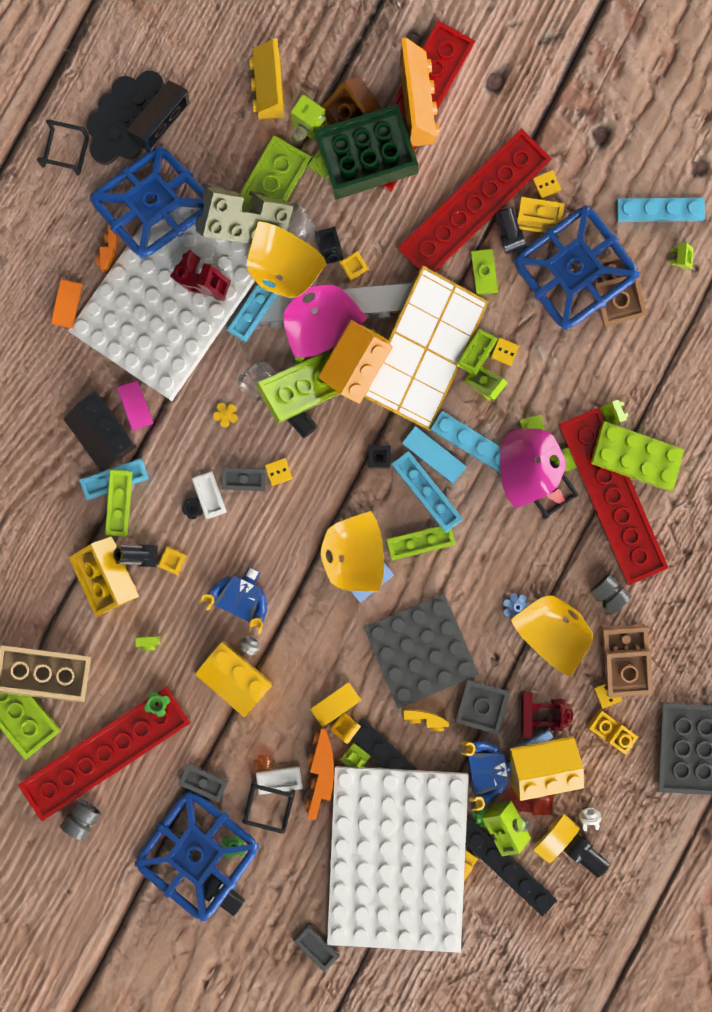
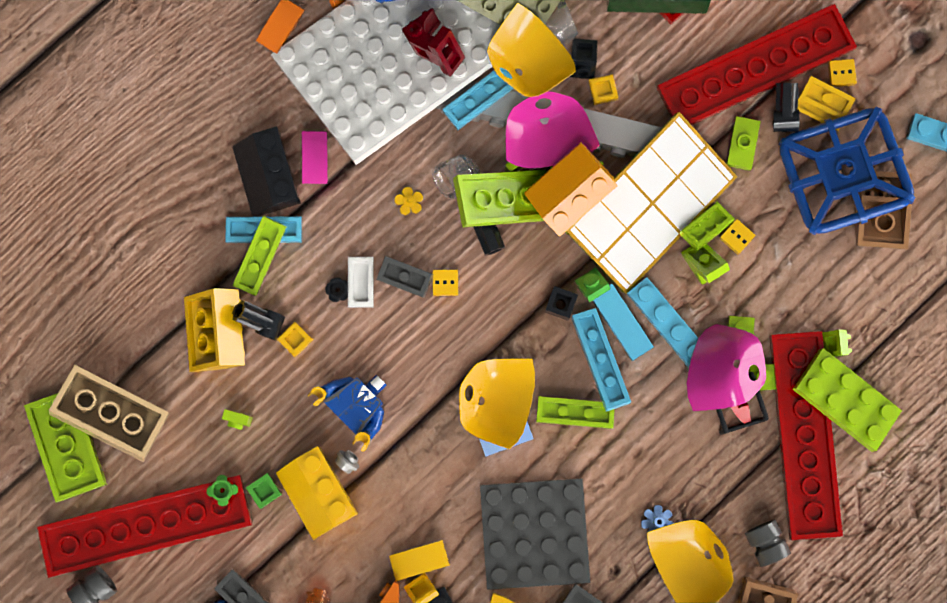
camera: 20 degrees right, 5 degrees down
none -> bright green plate [246,473,283,509]
none -> bright green plate [575,267,610,303]

